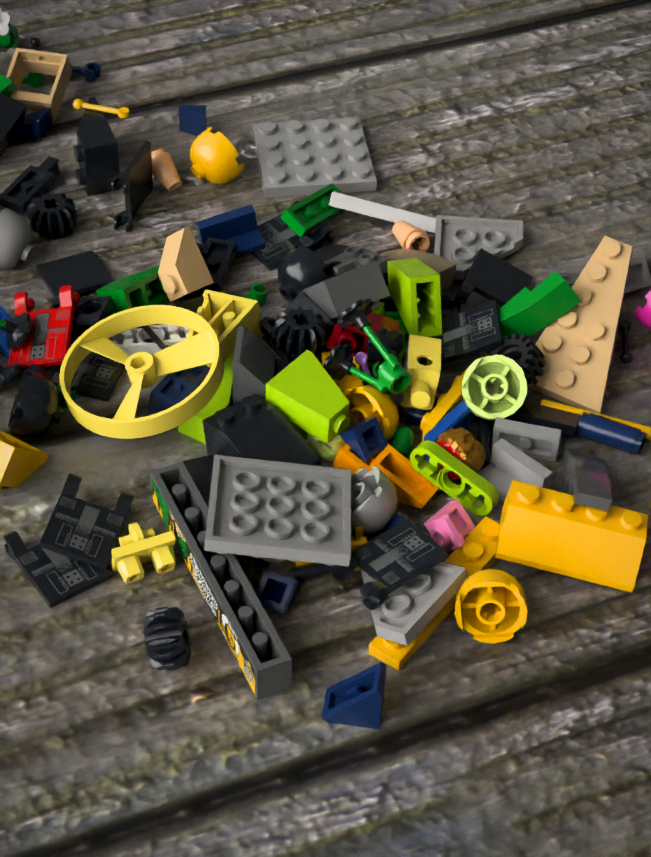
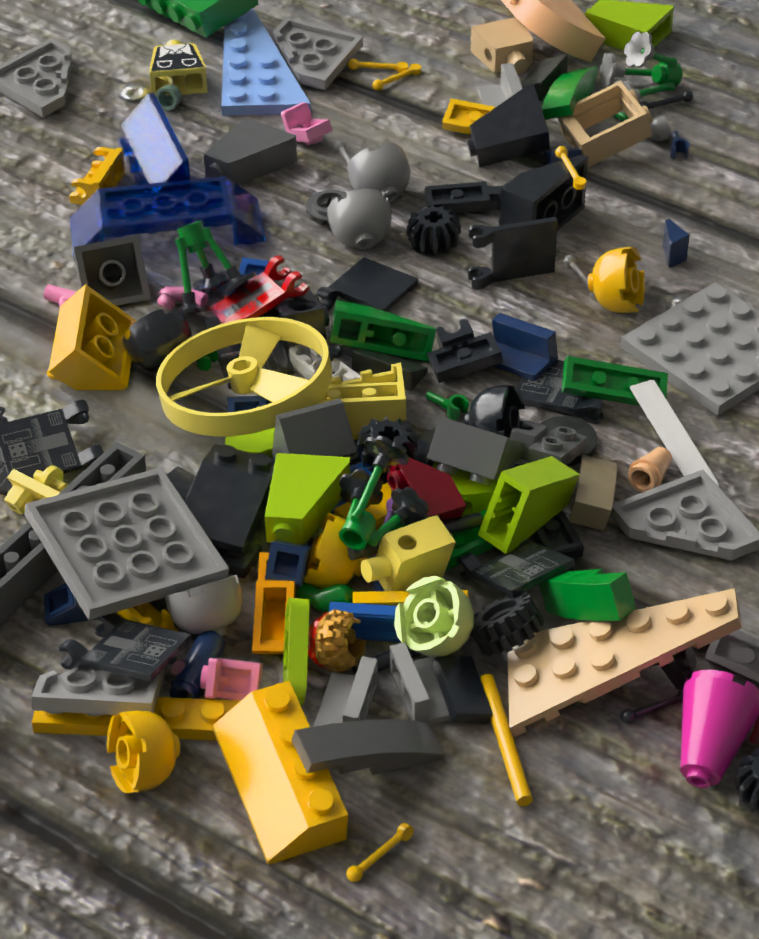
camera: 60 degrees right, 0 degrees up
light nougat cone [151,148,182,192] -> none
tan slope [158,226,214,302] -> none
black flag [454,248,532,306] -> none
dark blue piece [576,412,646,455] -> none

